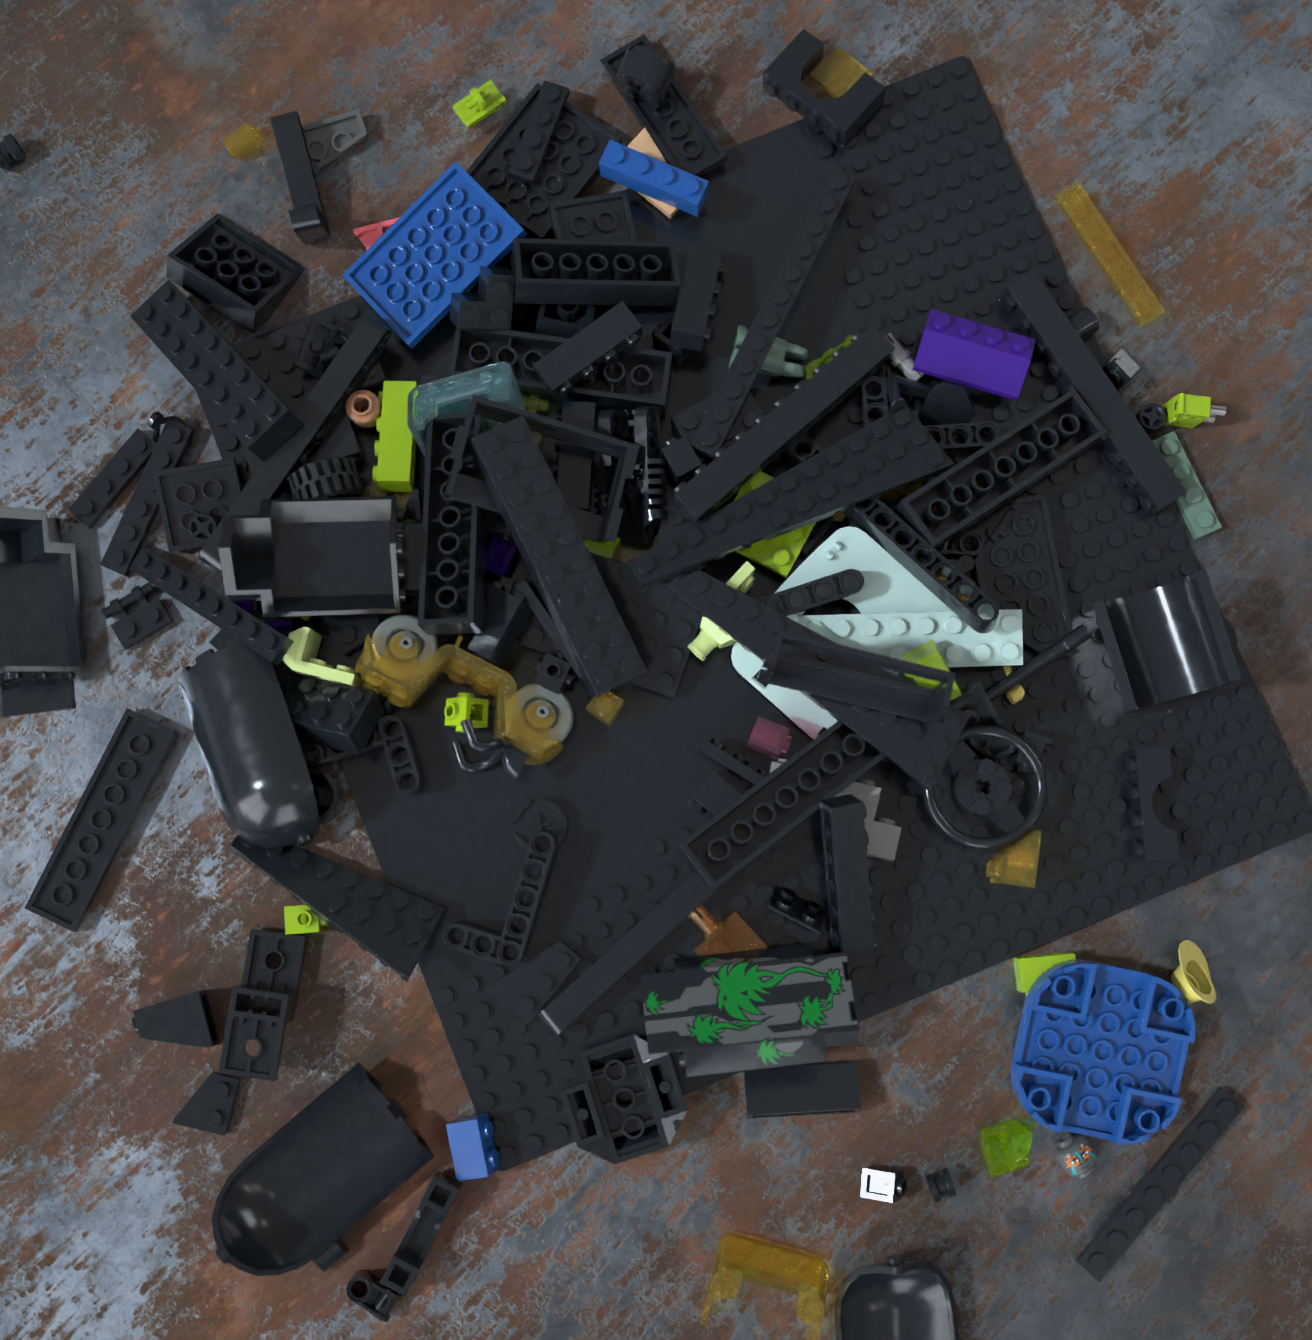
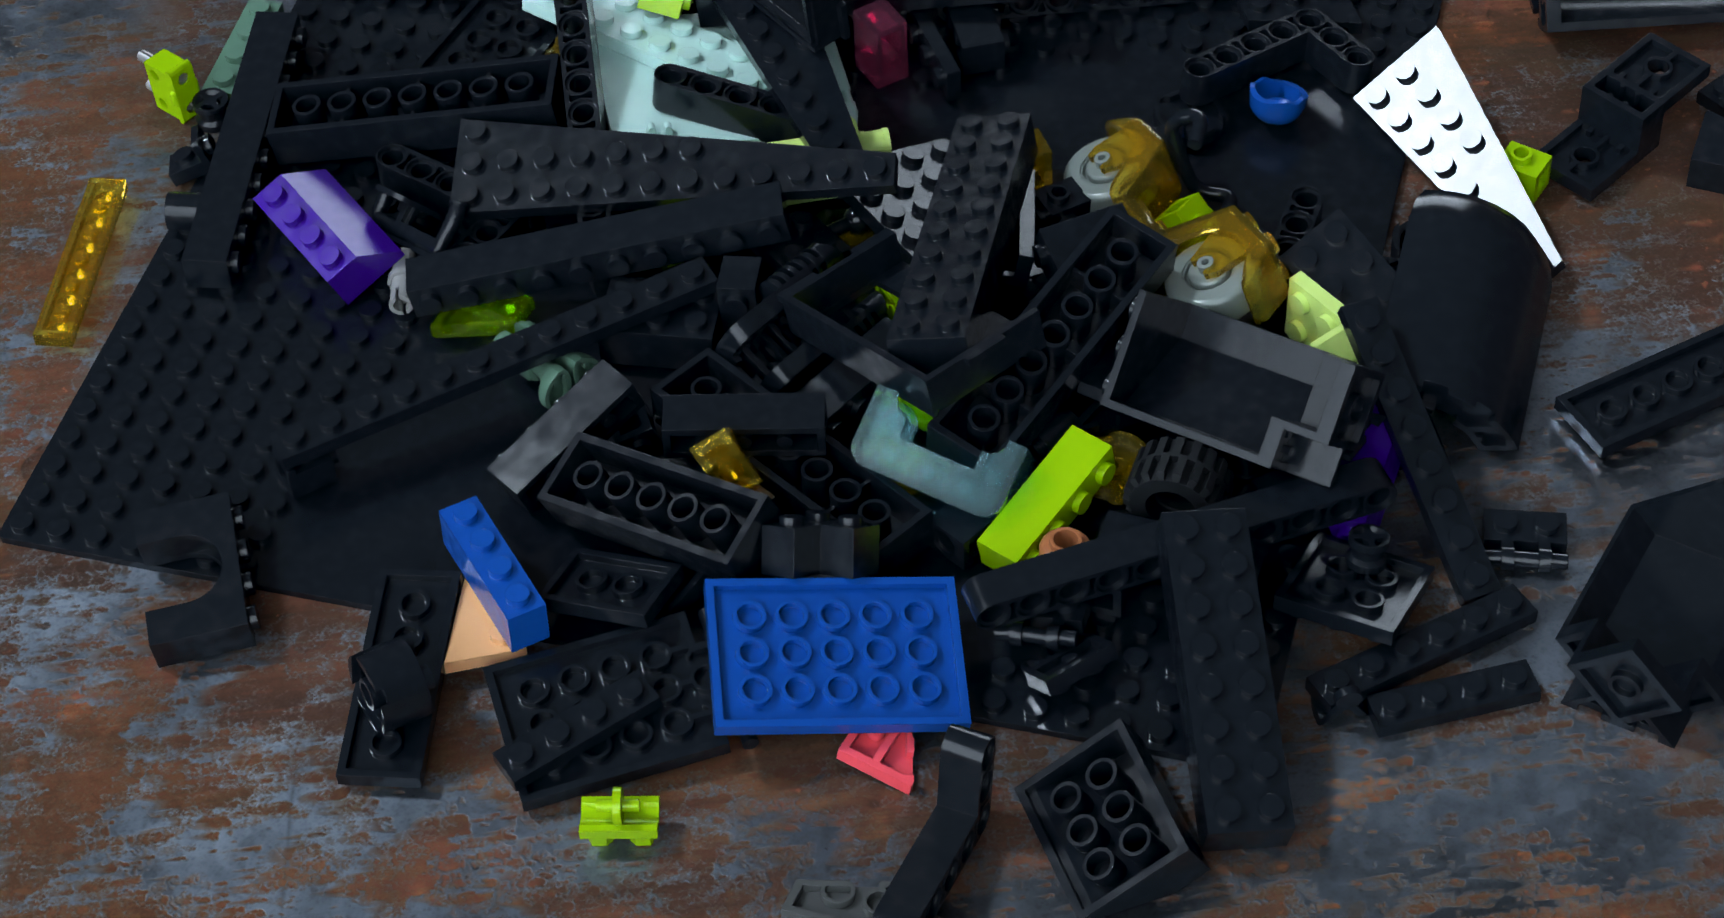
camera: 145 degrees left, 35 degrees down
clear yellow piece [810,46,873,98] -> none
none -> clear yellow slope [689,426,762,489]
none -> blue helmet [1249,77,1308,125]

